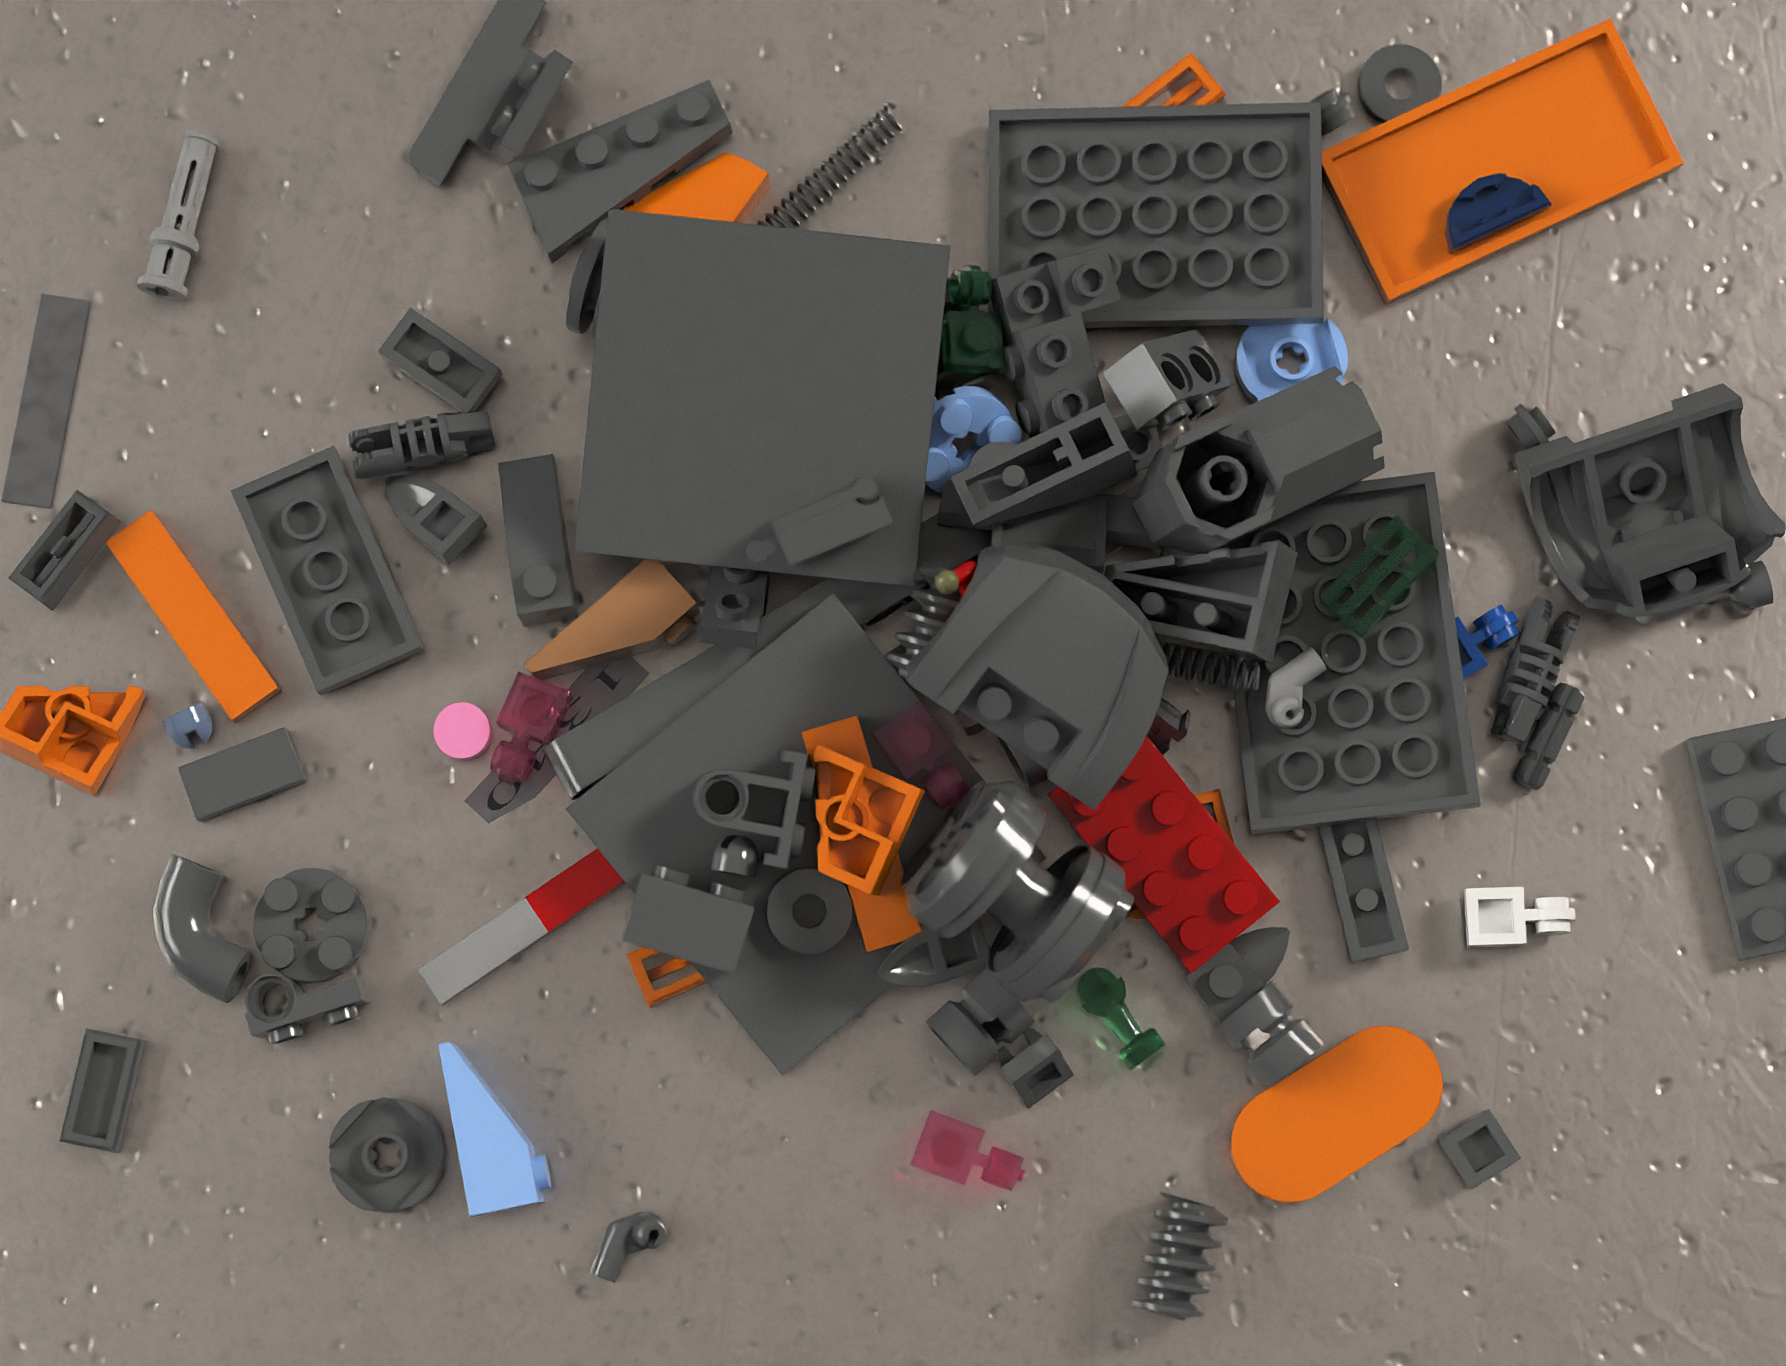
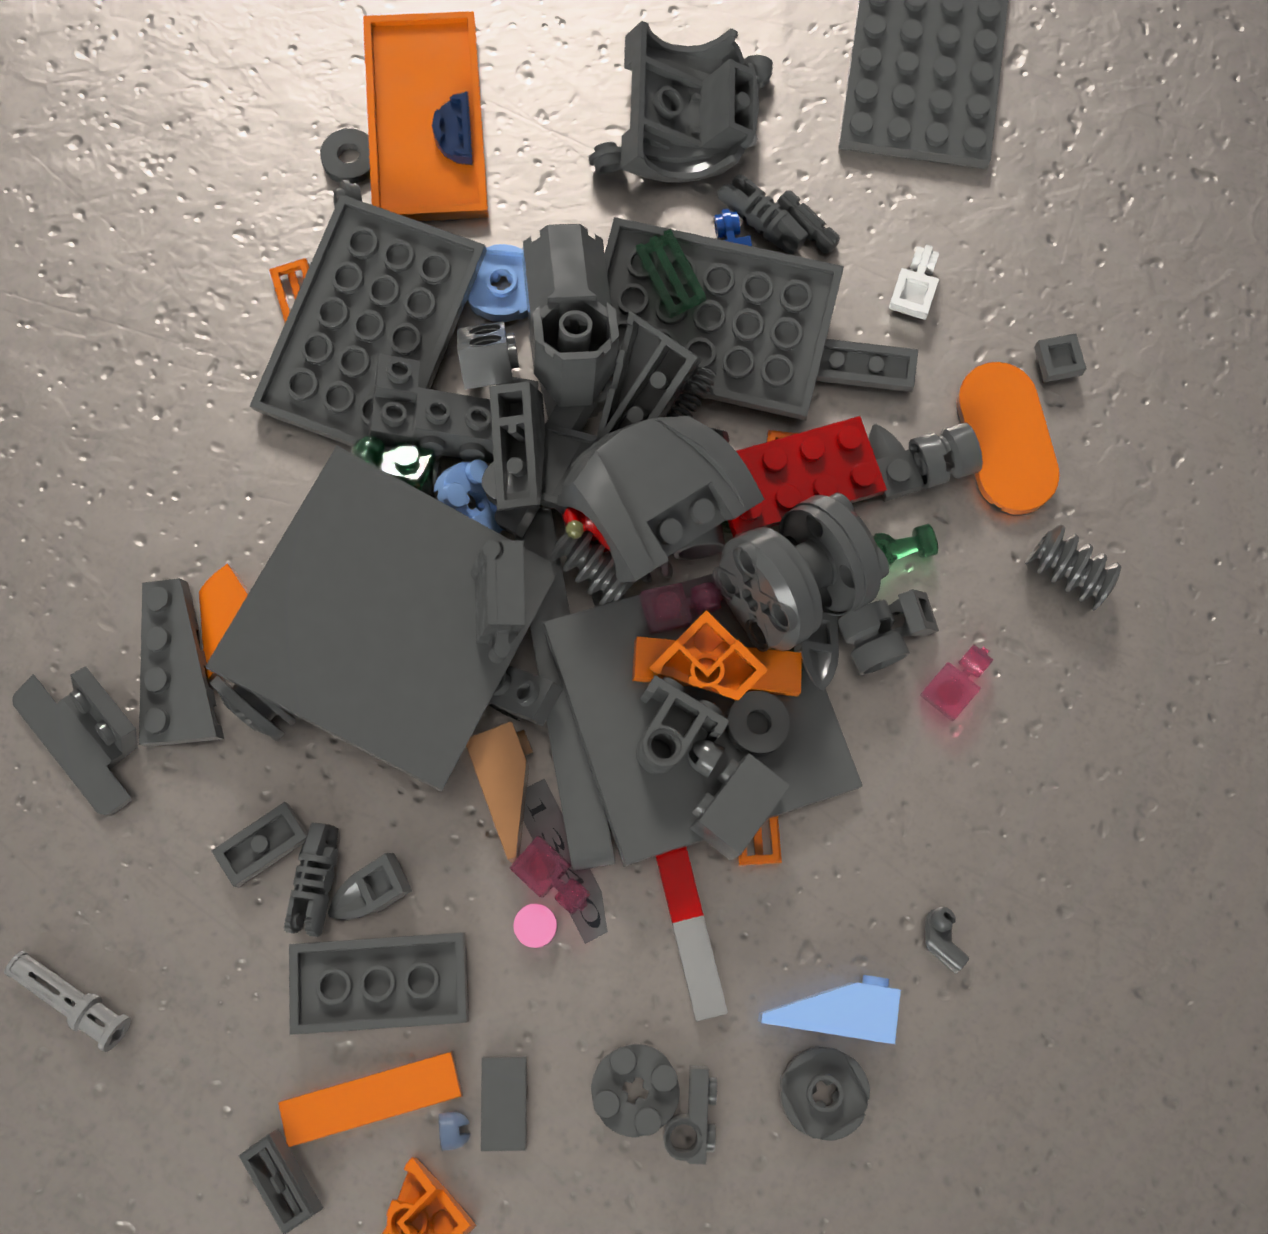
camera: 70 degrees left, 5 degrees down
flat silver sticker [1,294,90,508] -> none
dark grey cylinder [152,853,253,1003] -> none
dark grey slope [498,454,579,627] -> none
dark grey piece [757,102,903,228] -> none
light grey arm [1265,647,1327,728] -> none

